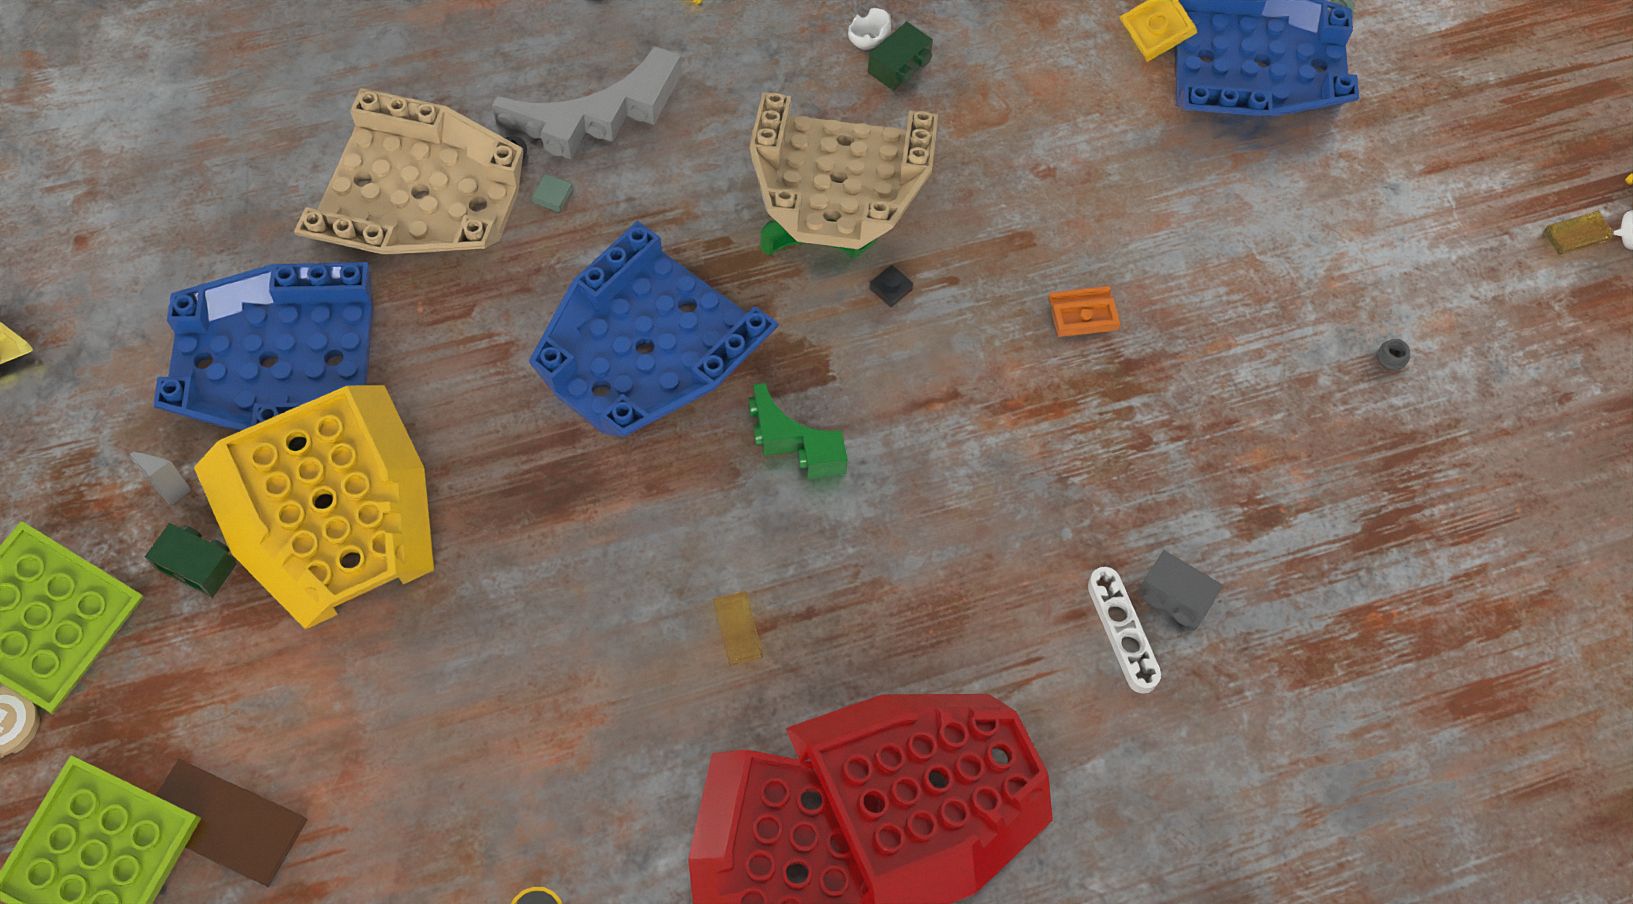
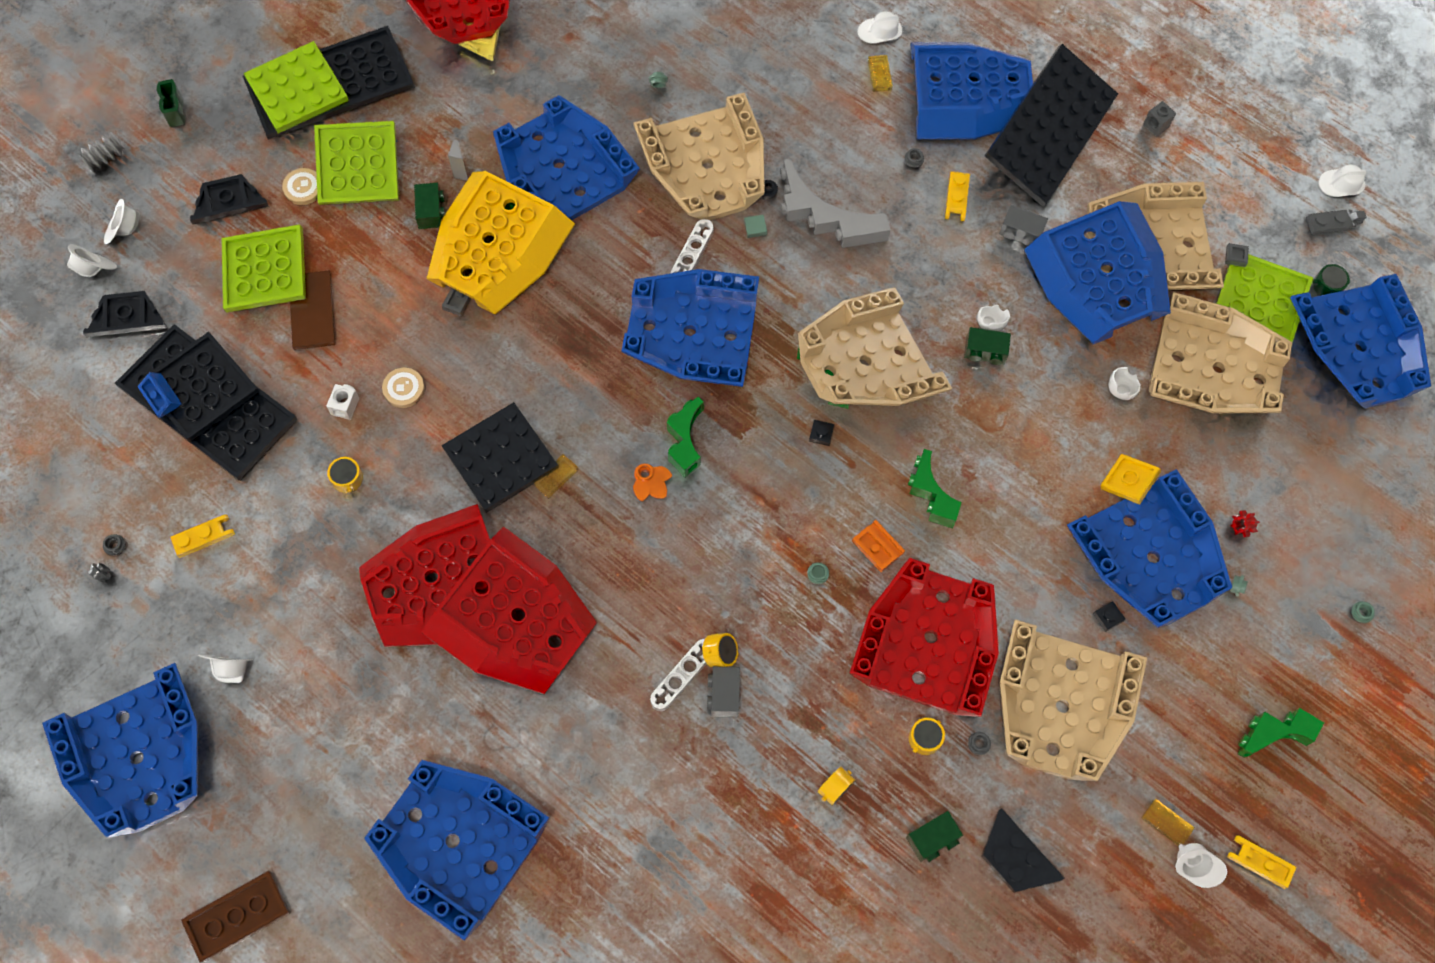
camera: 60 degrees right, 5 degrees up
none -> white brick [326,384,359,420]
none -> tan tile [382,367,425,408]
none -> black plate [441,402,559,513]
none -> dark grey plate [442,274,471,317]
none -> orange plate [633,464,672,502]
none -> sand green plate [649,72,668,88]
none -> white beam [670,219,713,273]
none -> yellow piece [702,633,738,668]
none -> sand green plate [807,563,829,584]
none -> yellow piece [818,766,855,805]
none -> red wedge [849,558,999,717]
none -> dark green brick [906,811,963,862]
none -> green arch [908,449,962,529]
none -> piece [908,718,945,756]
none -> black wing [982,808,1064,893]
none -> tan wedge [999,620,1147,782]
none -> black plate [1093,601,1126,632]
none -> green arch [1237,708,1324,758]

